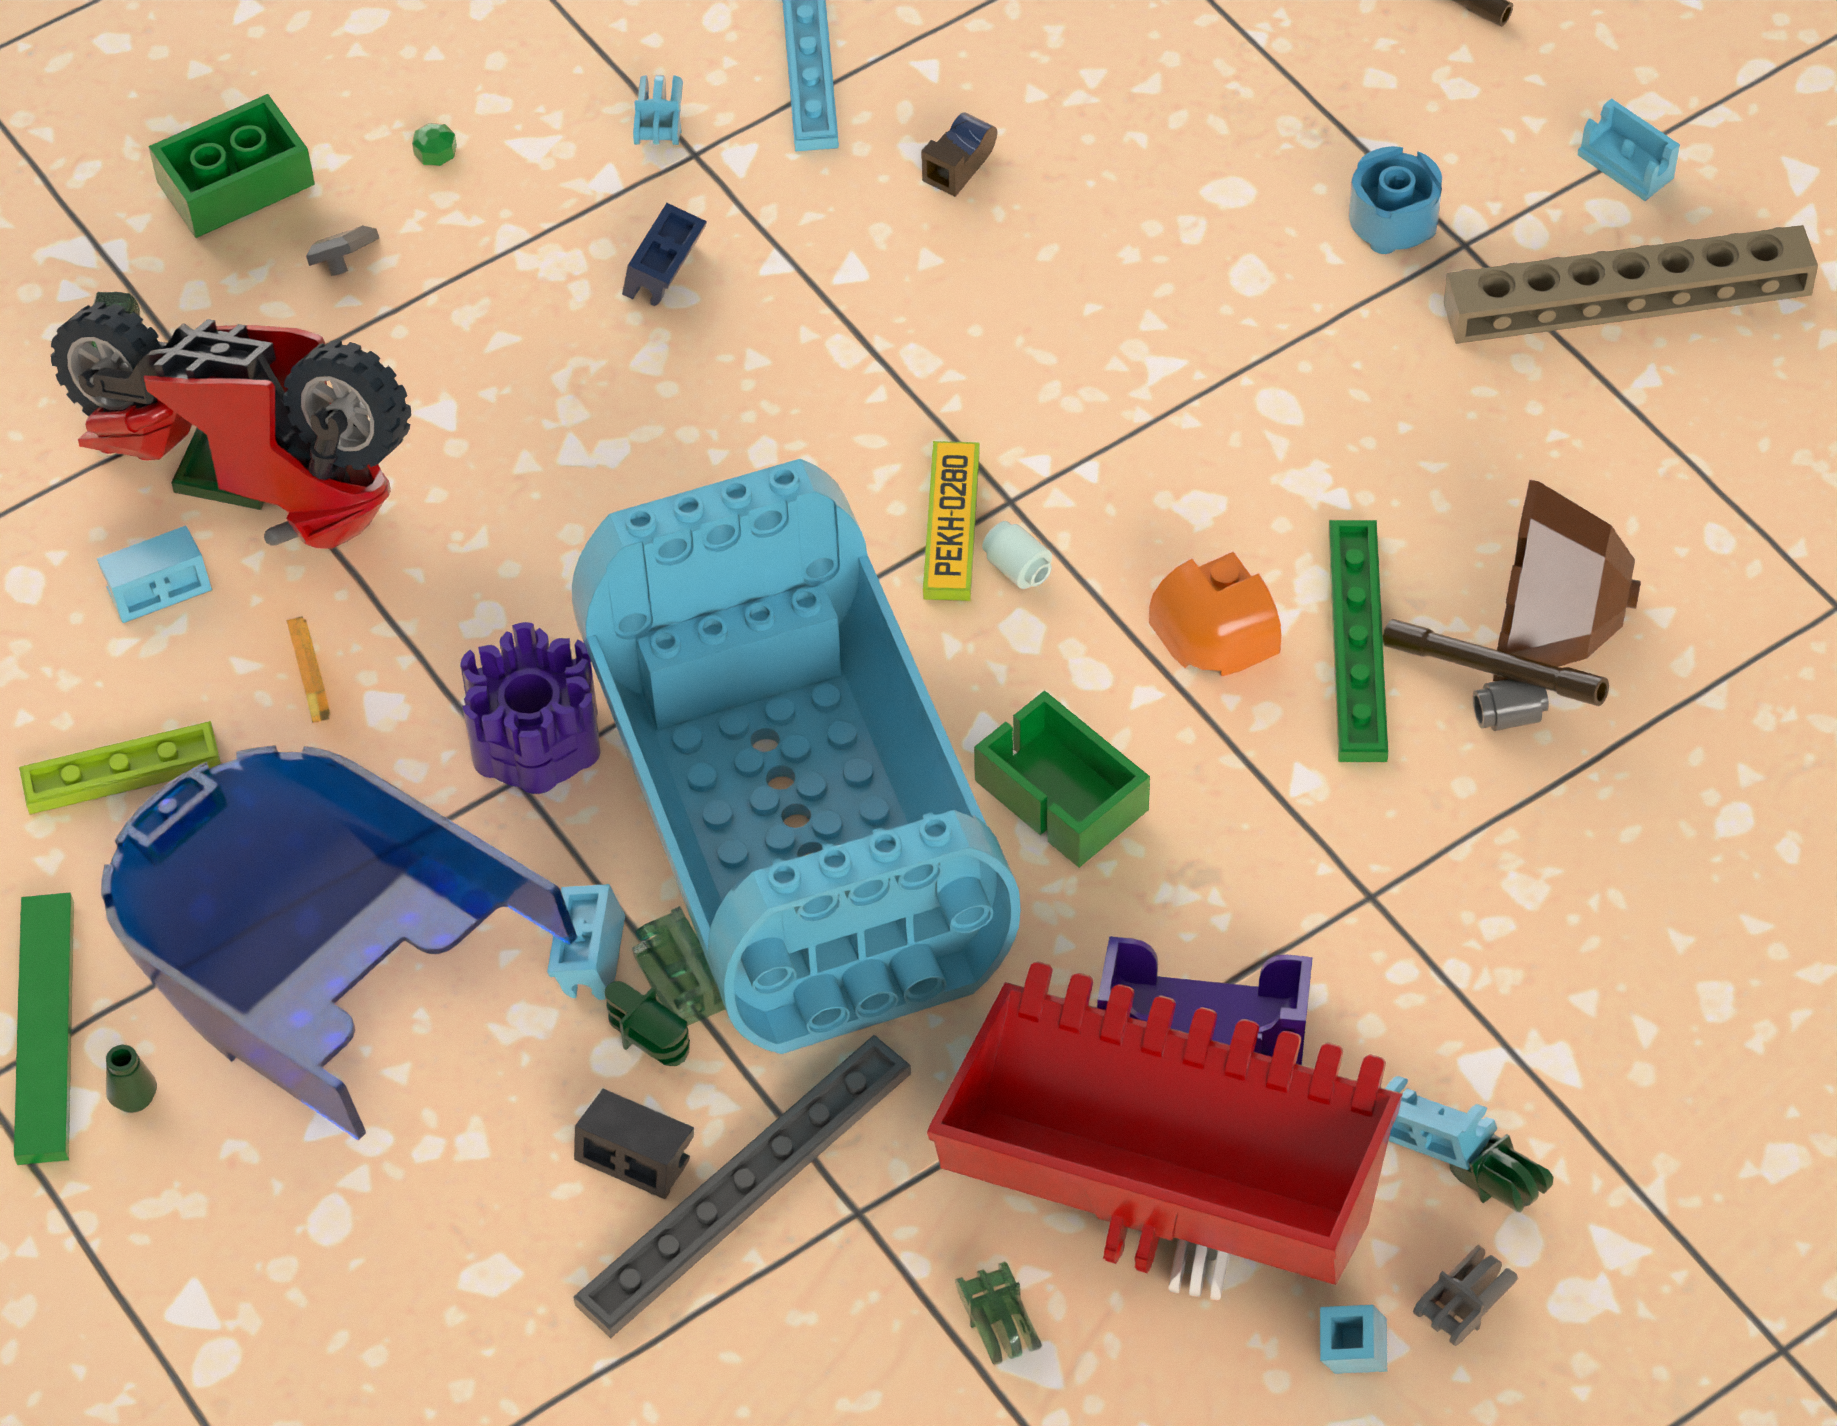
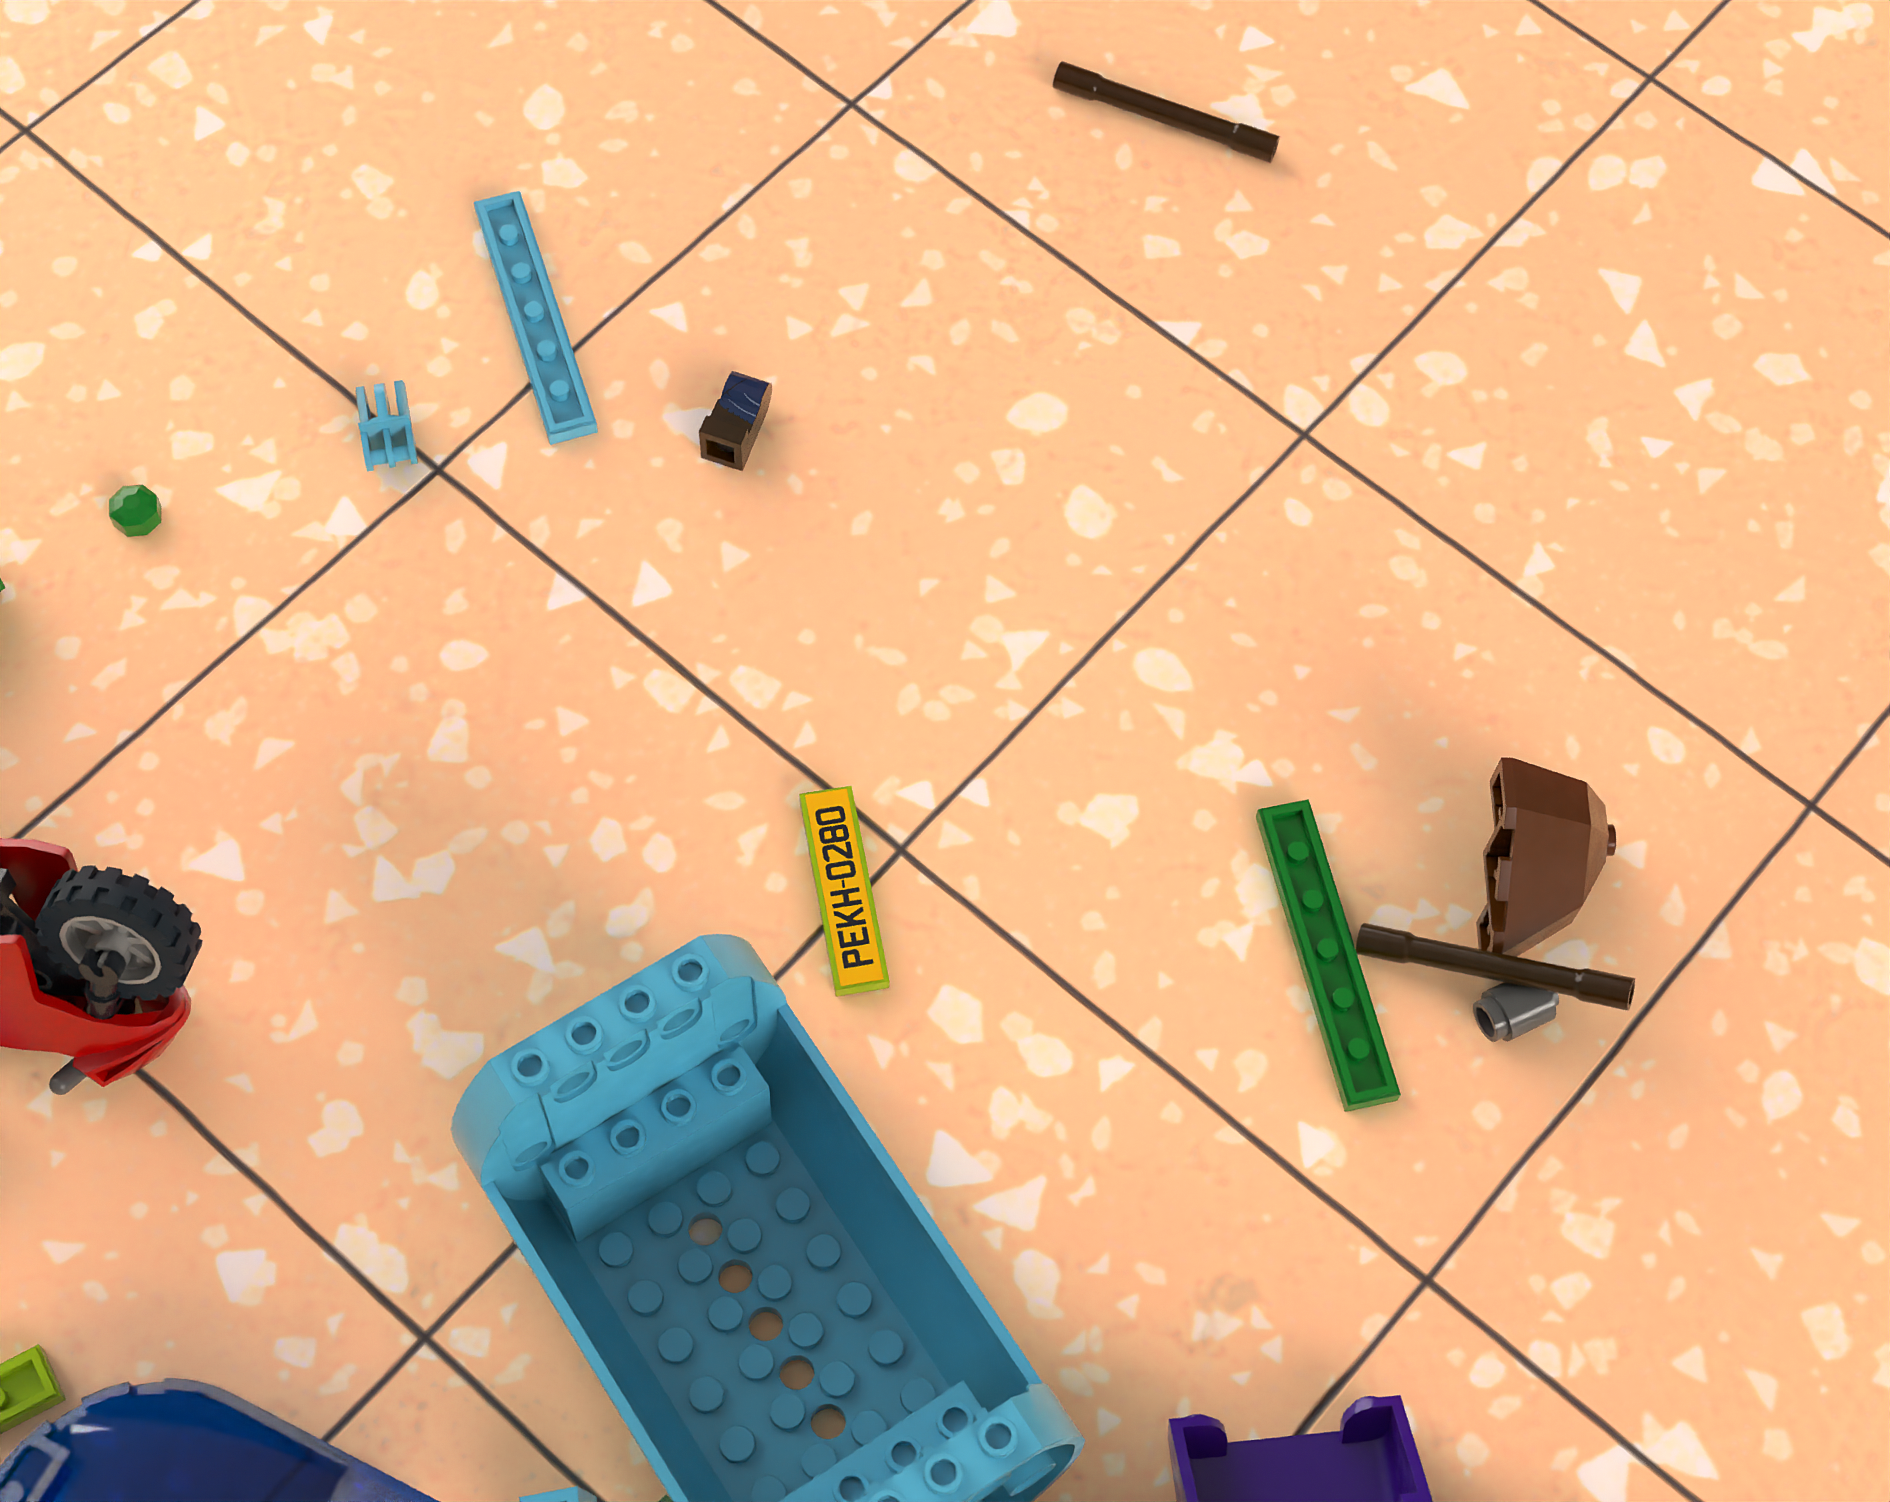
camera: 20 degrees left, 10 degrees up
clear yellow tile [286,616,331,723] -> none
dark grey piece [306,225,380,276] -> none
dark purple piece [460,622,601,794] -> none
dark blue hinge [622,202,707,306] -> none
green piece [974,690,1150,868] -> none
light aqua brick [982,521,1052,589] -> none
orange brick [1149,552,1282,677] -> none
dark azure brick [1349,146,1442,254] -> none
dark tan brick [1444,225,1818,344] -> none
medium azure hinge [1577,98,1680,201] -> none

